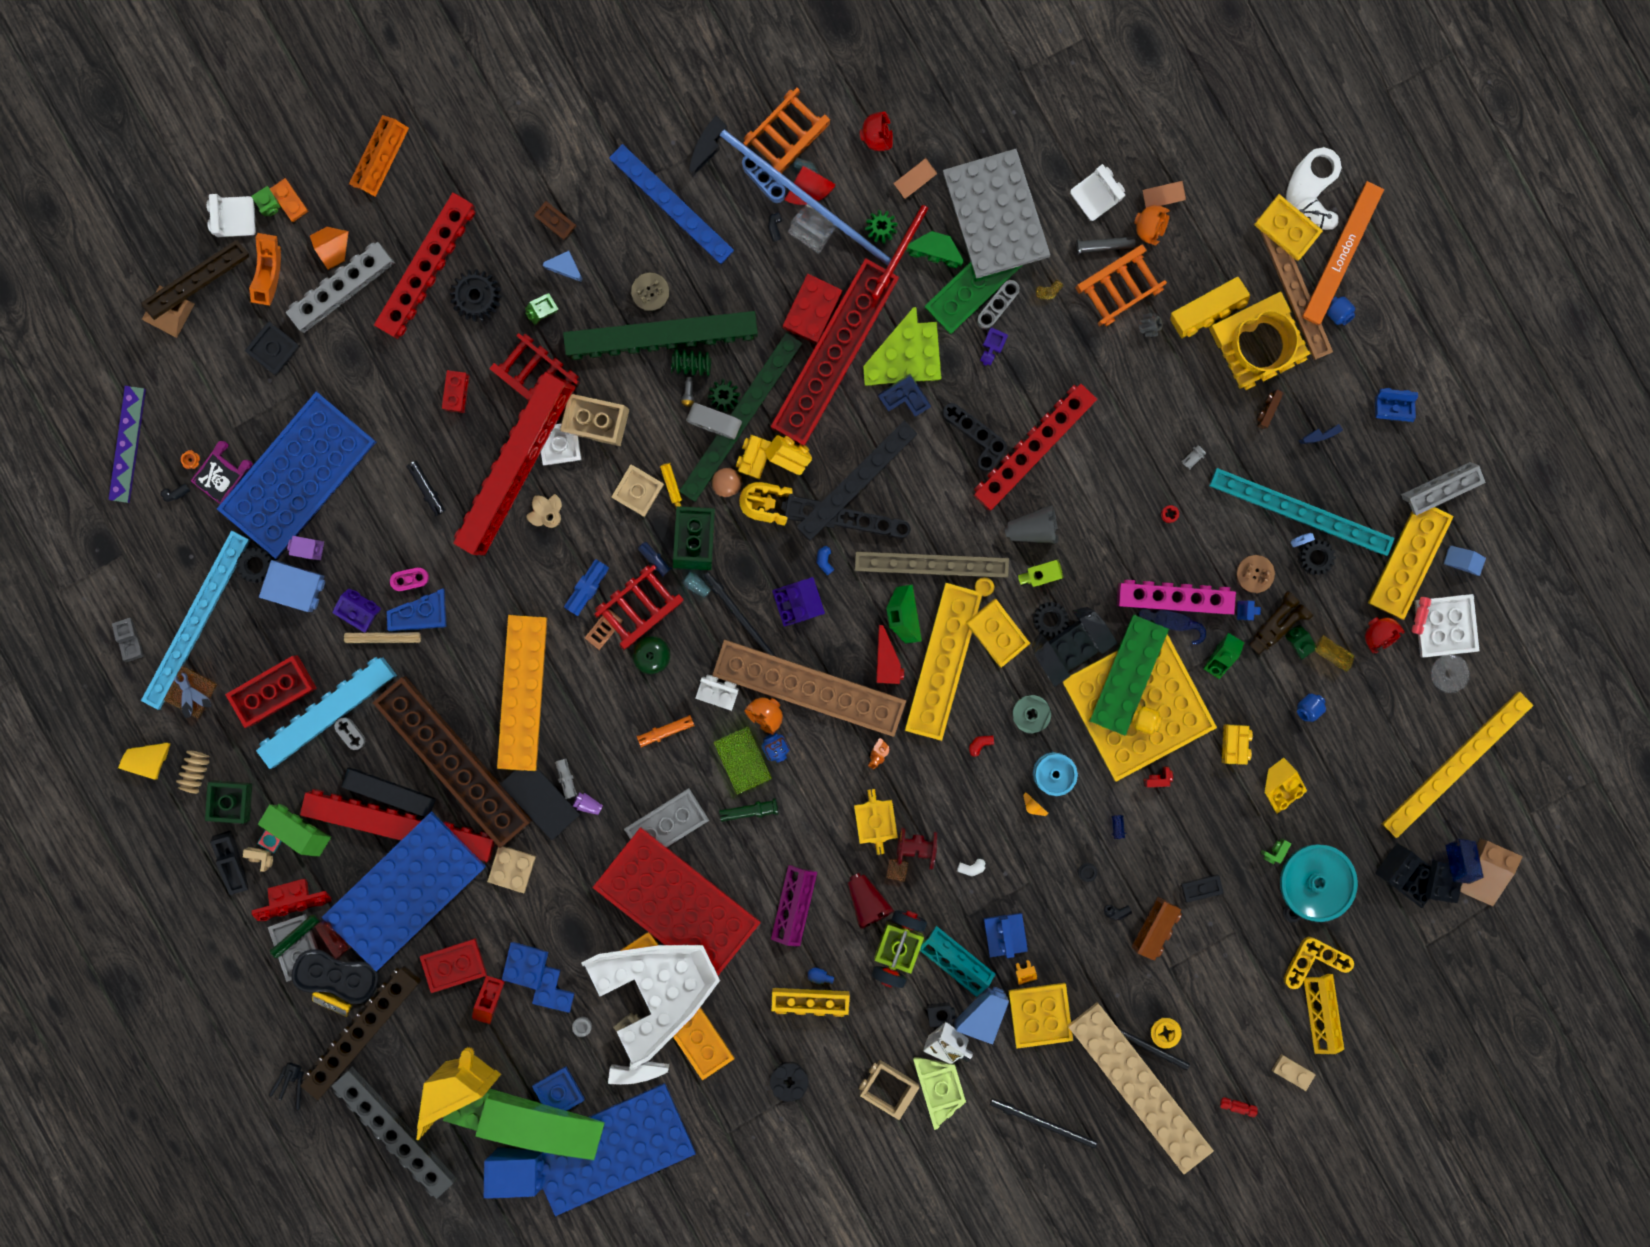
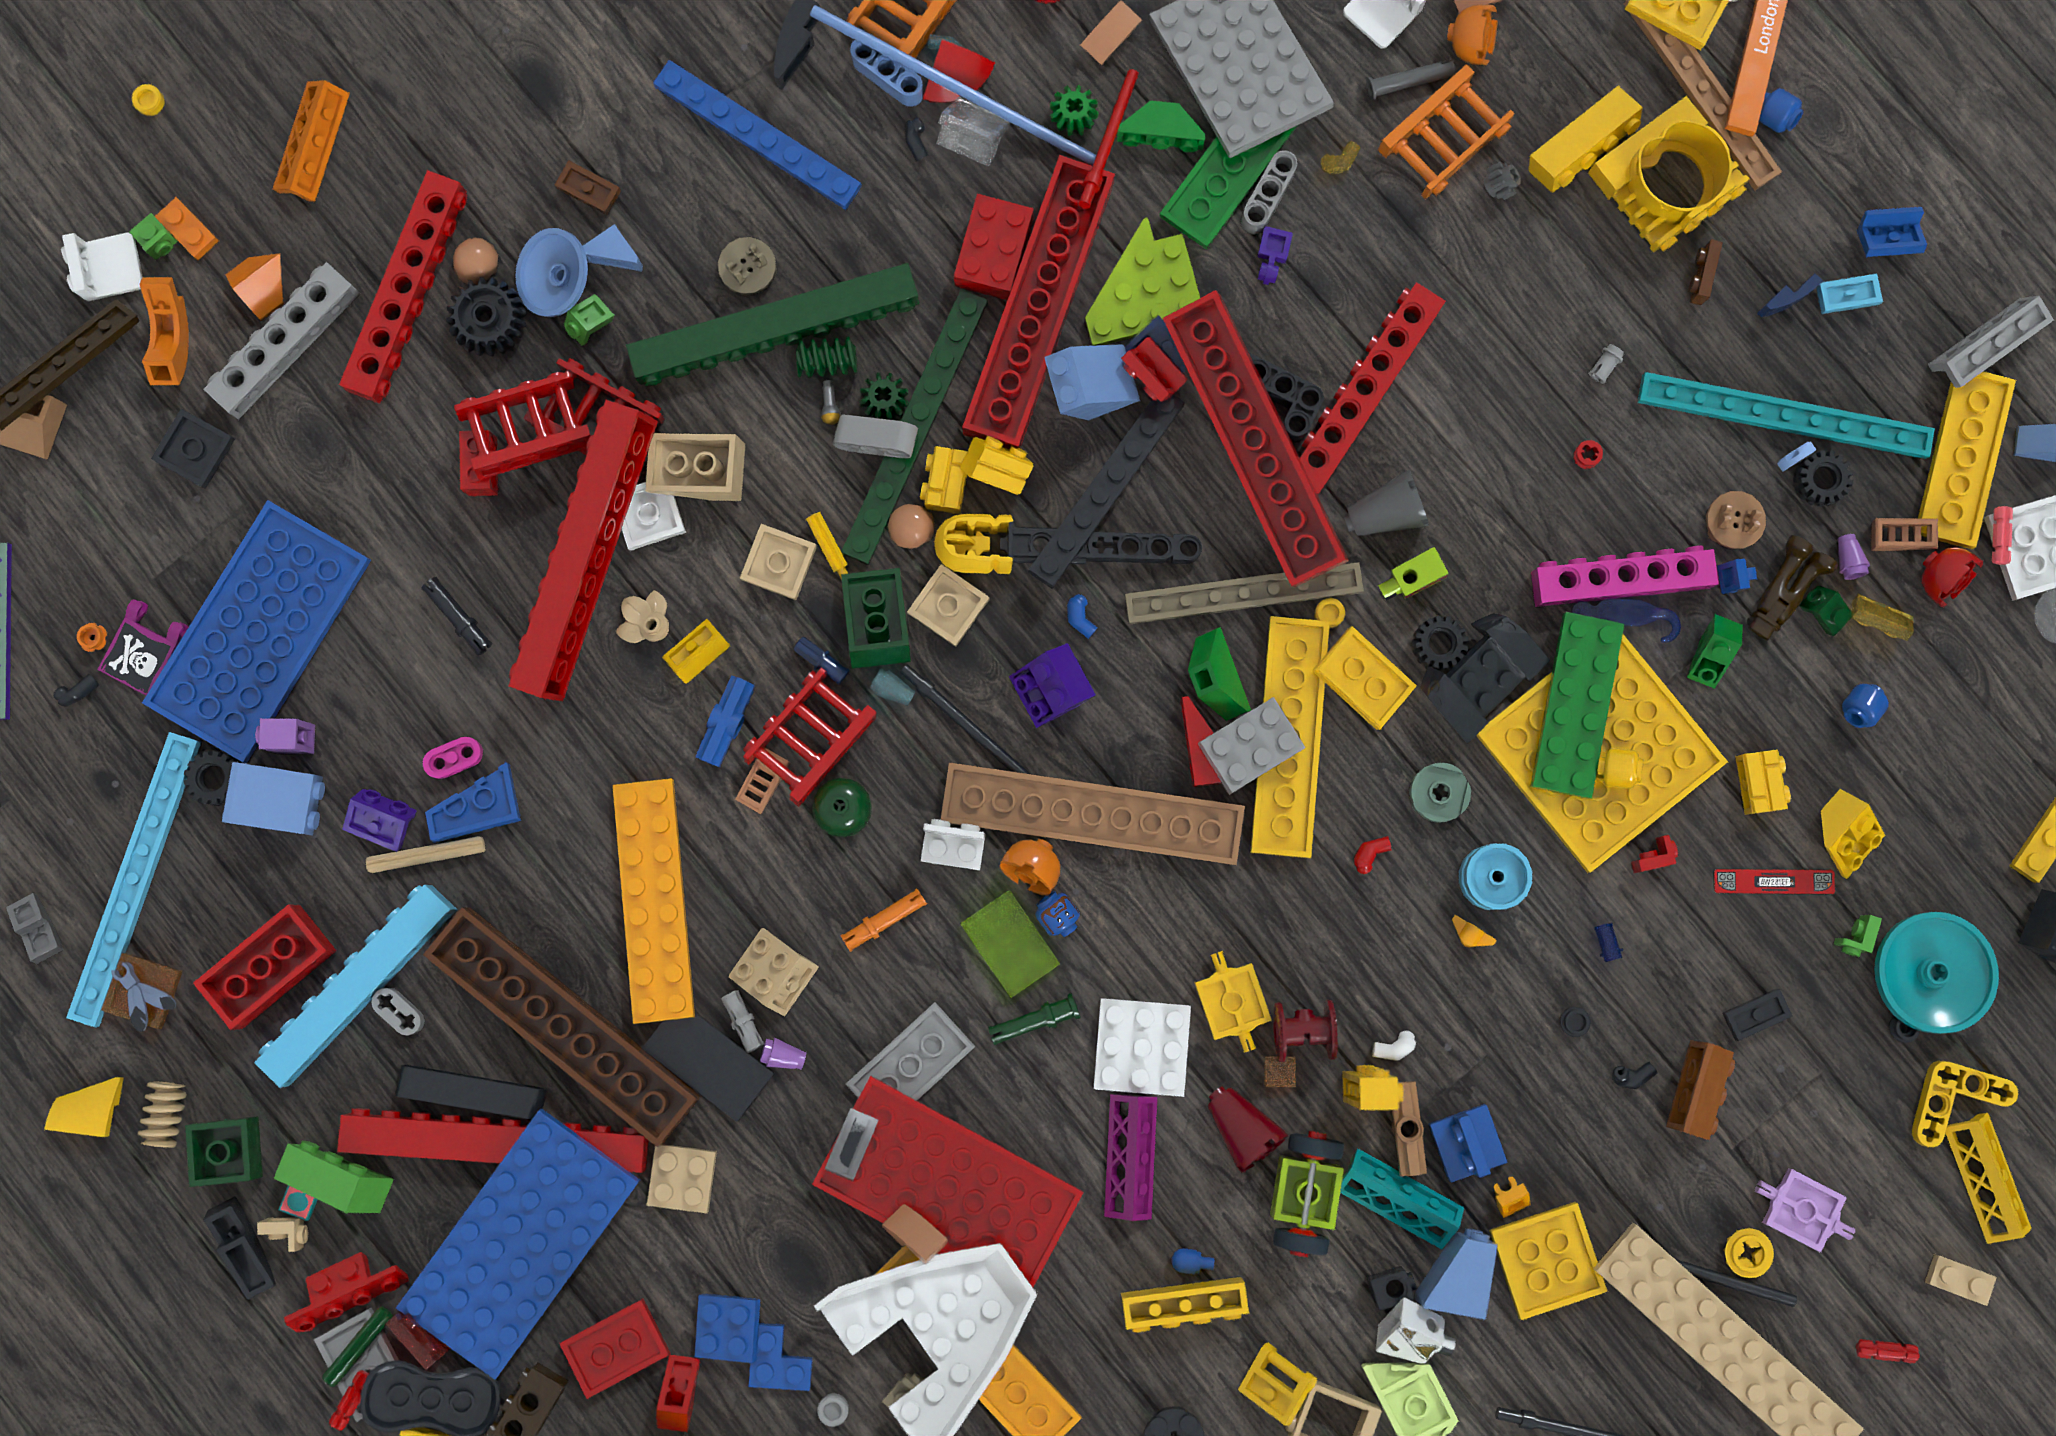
camera: 10 degrees left, 5 degrees down
orange piece [868,738,889,769] -> none
none -> yellow tile [132,84,164,116]
none -> red axle [329,1370,369,1430]
none -> nougat hair [453,238,498,285]
none -> red fence [454,372,591,480]
none -> medium blue dish [516,228,588,317]
none -> yellow slope [662,619,730,683]
none -> tan bracket [729,928,819,1016]
none -> flat silver slope [825,1108,878,1181]
none -> nougat slope [882,1204,948,1265]
none -> tan plate [907,564,990,647]
none -> medium blue slope [1044,344,1140,420]
none -> white plate [1093,998,1191,1097]
none -> red bracket [1121,337,1188,402]
none -> red brick [1163,290,1349,587]
none -> light grey plate [1198,697,1306,795]
none -> yellow plate [1238,1343,1317,1426]
none -> yellow brick [1342,1065,1404,1110]
none -> medium nougat piece [1392,1081,1427,1176]
none -> sticker [1714,869,1835,894]
none -> lavender plate [1755,1168,1855,1252]
none -> medium azure plate [1816,274,1883,314]
none -> medium lavender cone [1837,534,1870,580]
none -> nougat slope [1871,518,1938,551]

